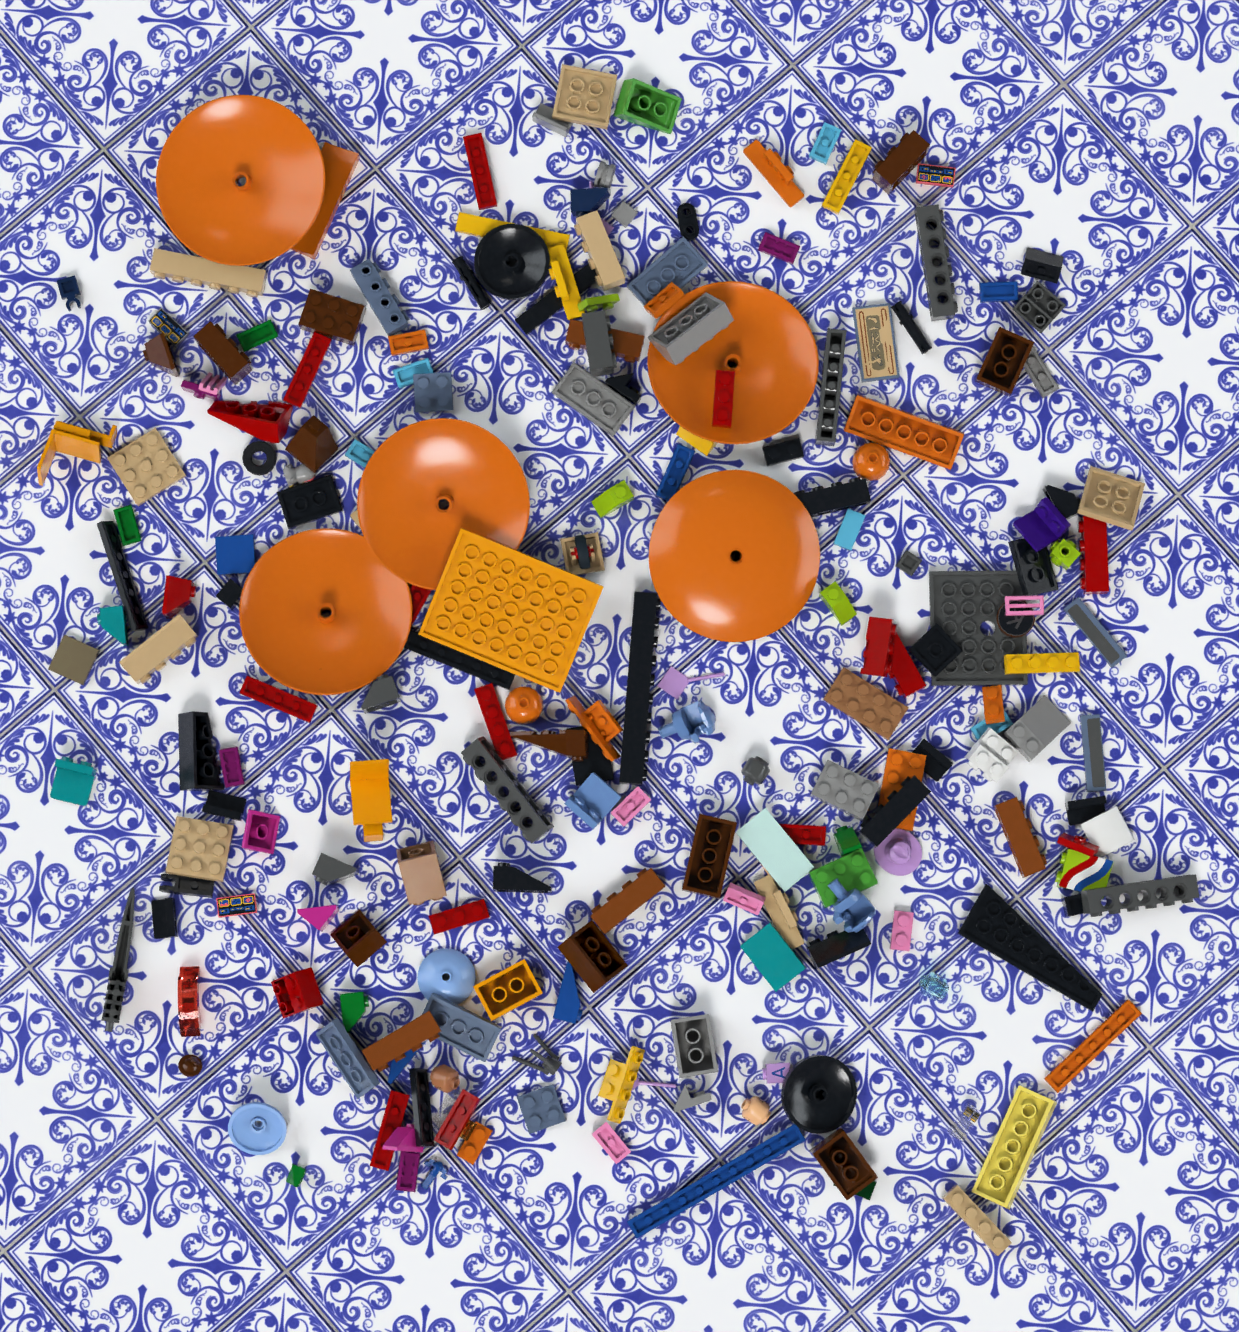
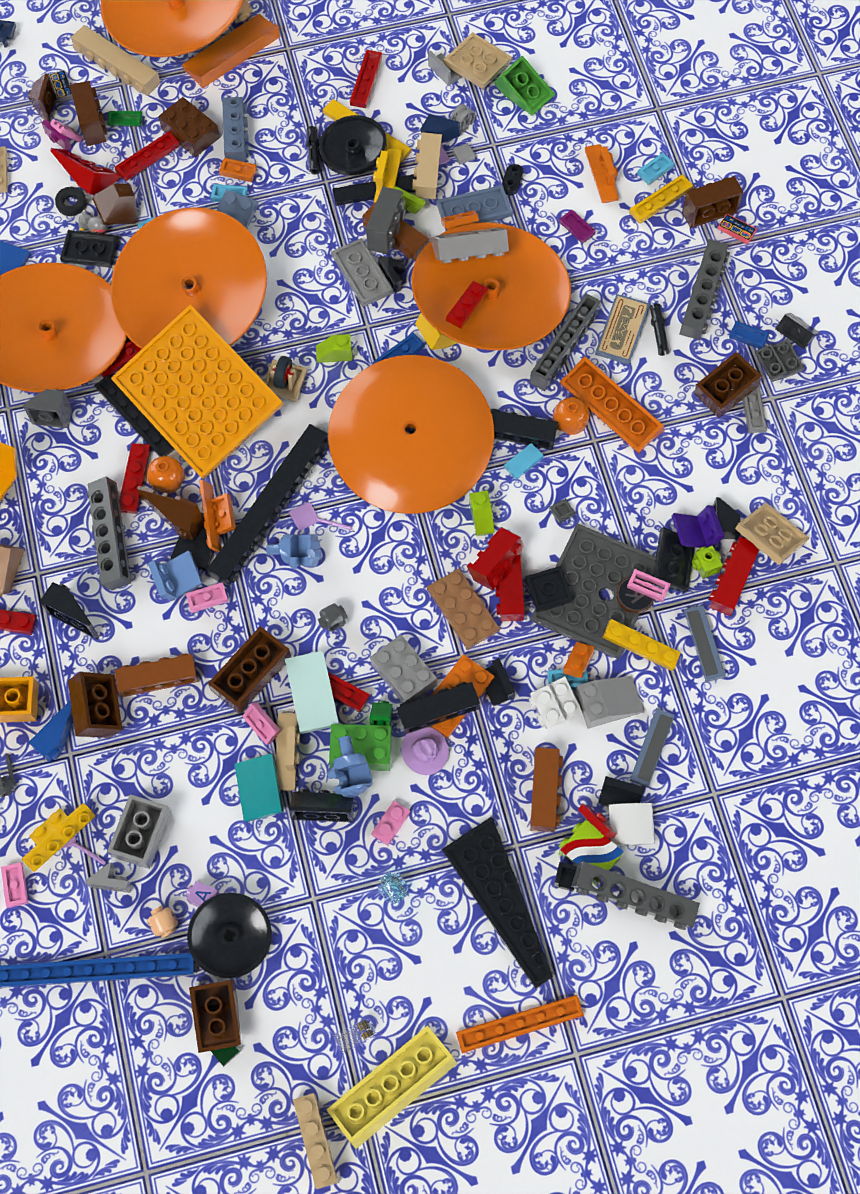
camera: 30 degrees right, 15 degrees down
black plate [762,438,804,467] -> none

